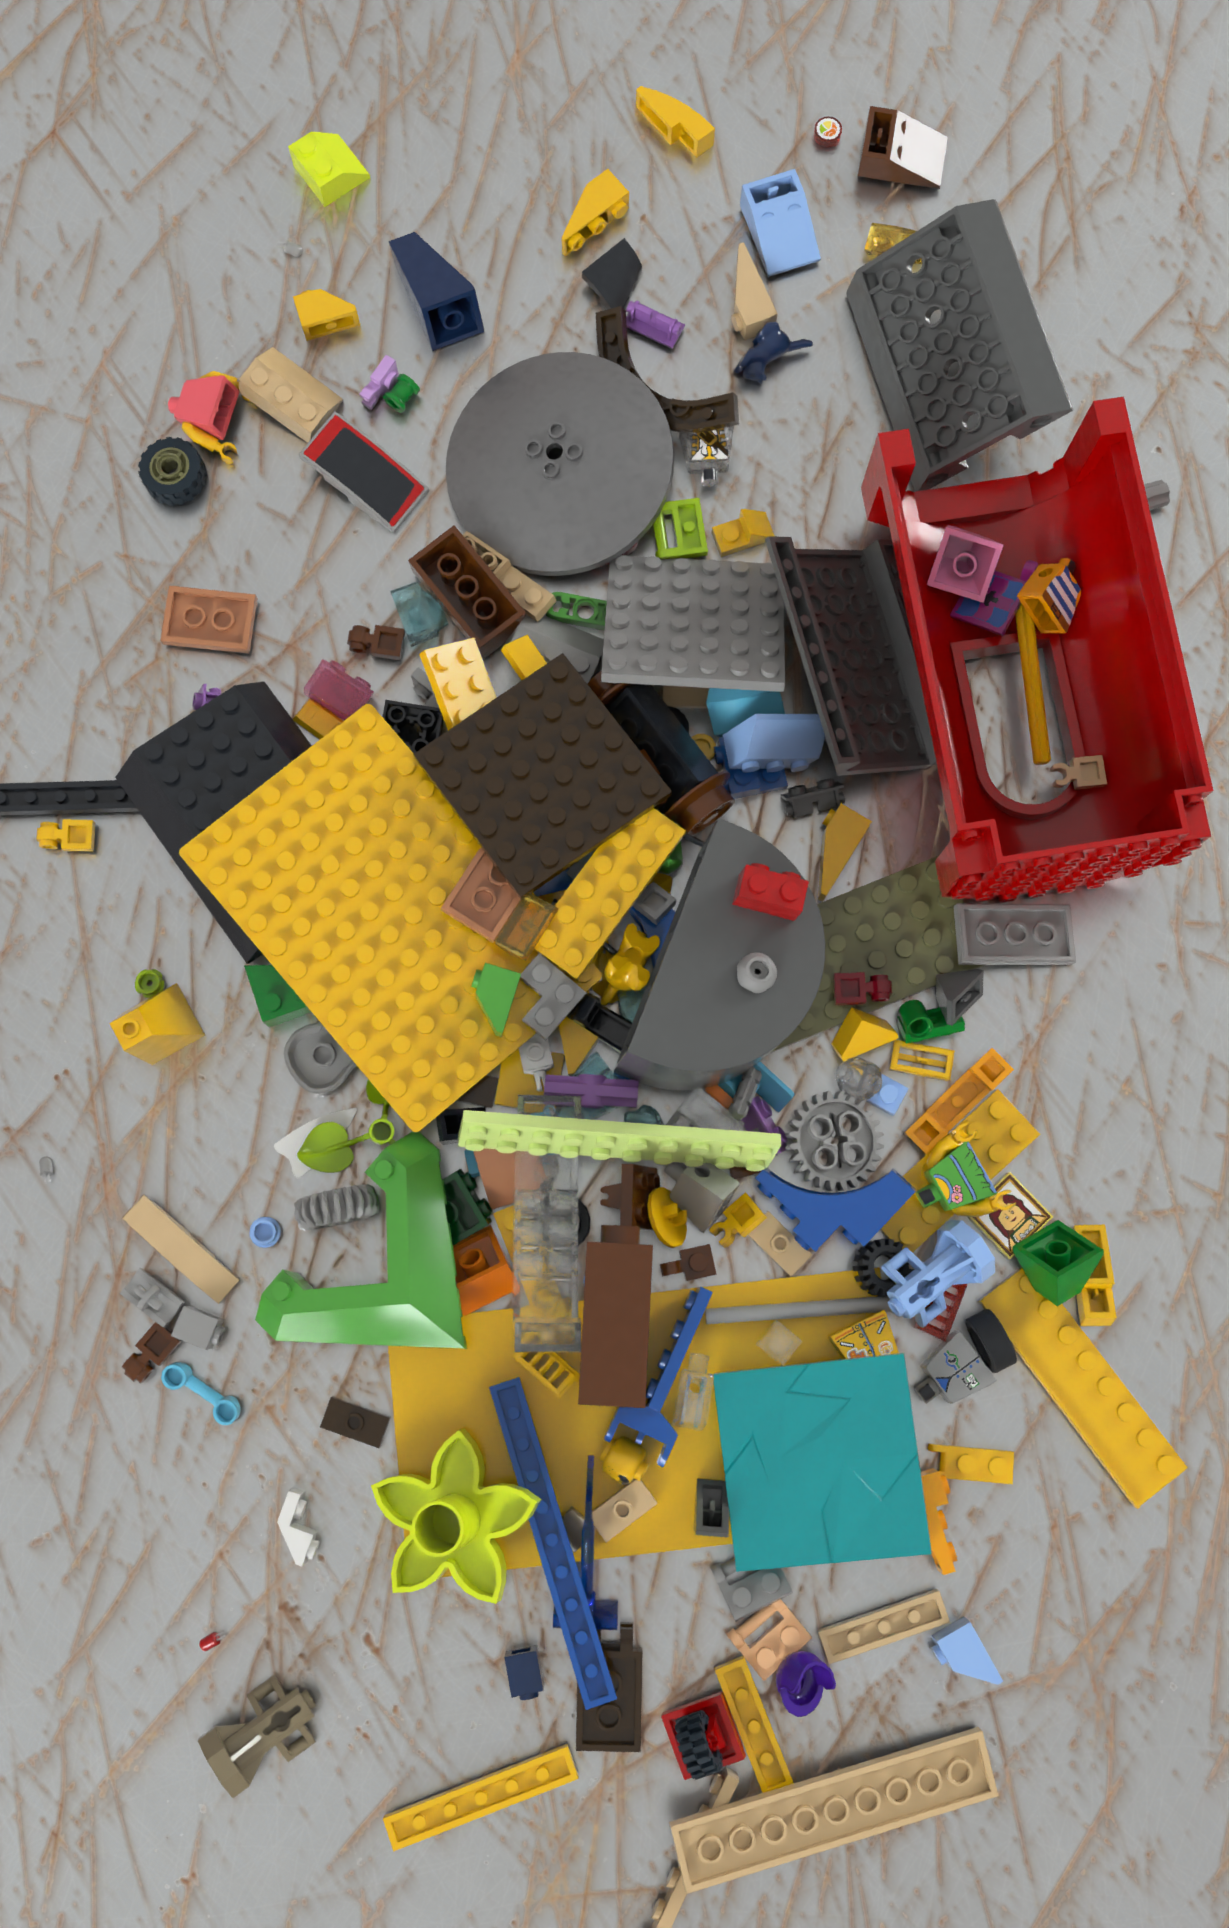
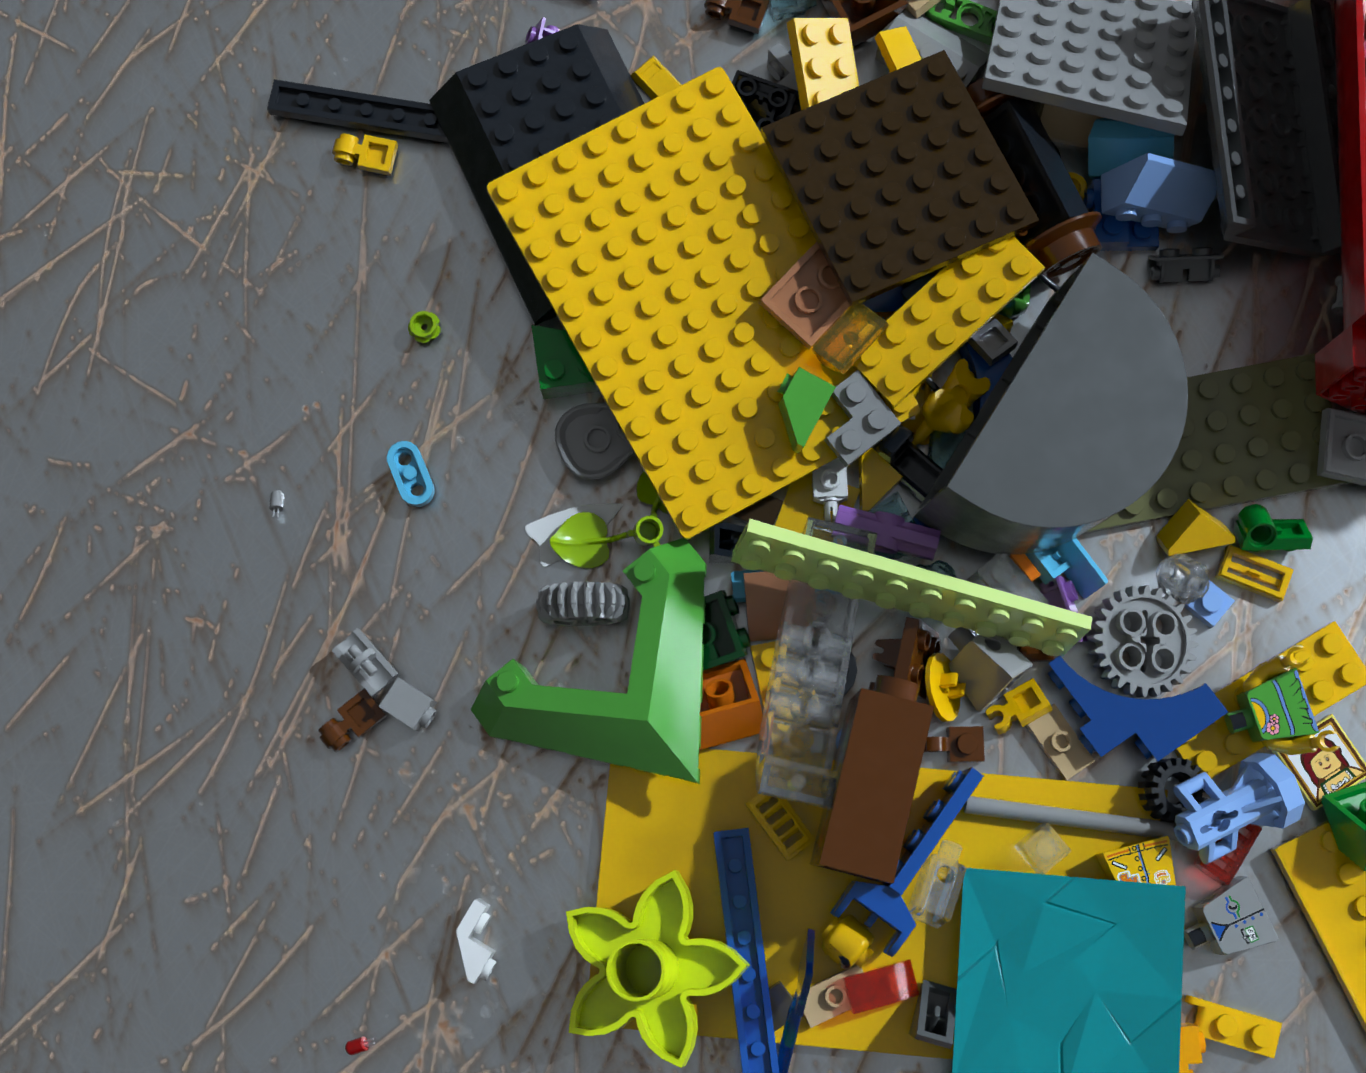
camera: 15 degrees right, 0 degrees up
yellow slope [109,983,206,1065] -> none
tan slope [122,1194,240,1304] -> none
medium azure bar [161,1362,240,1425] -> none
light blue plate [249,1217,281,1248] -> none
clear pink brick [304,659,374,720] -> none
dark brown plate [320,1396,391,1448] -> none
light grey axle [728,1067,762,1121] -> none
red brick [732,863,809,921] -> none
light grey plate [737,952,777,993] -> none
yellow slope [818,803,872,902] -> none
dark red plate [833,972,893,1005] -> none
light orange slope [904,1048,1014,1155] -> none
dark grey slope [936,969,984,1026] -> none
black tyre [966,1309,1017,1373] -> none
none -> medium azure plate [387,441,435,507]
none -> clear red slope [843,959,919,1014]

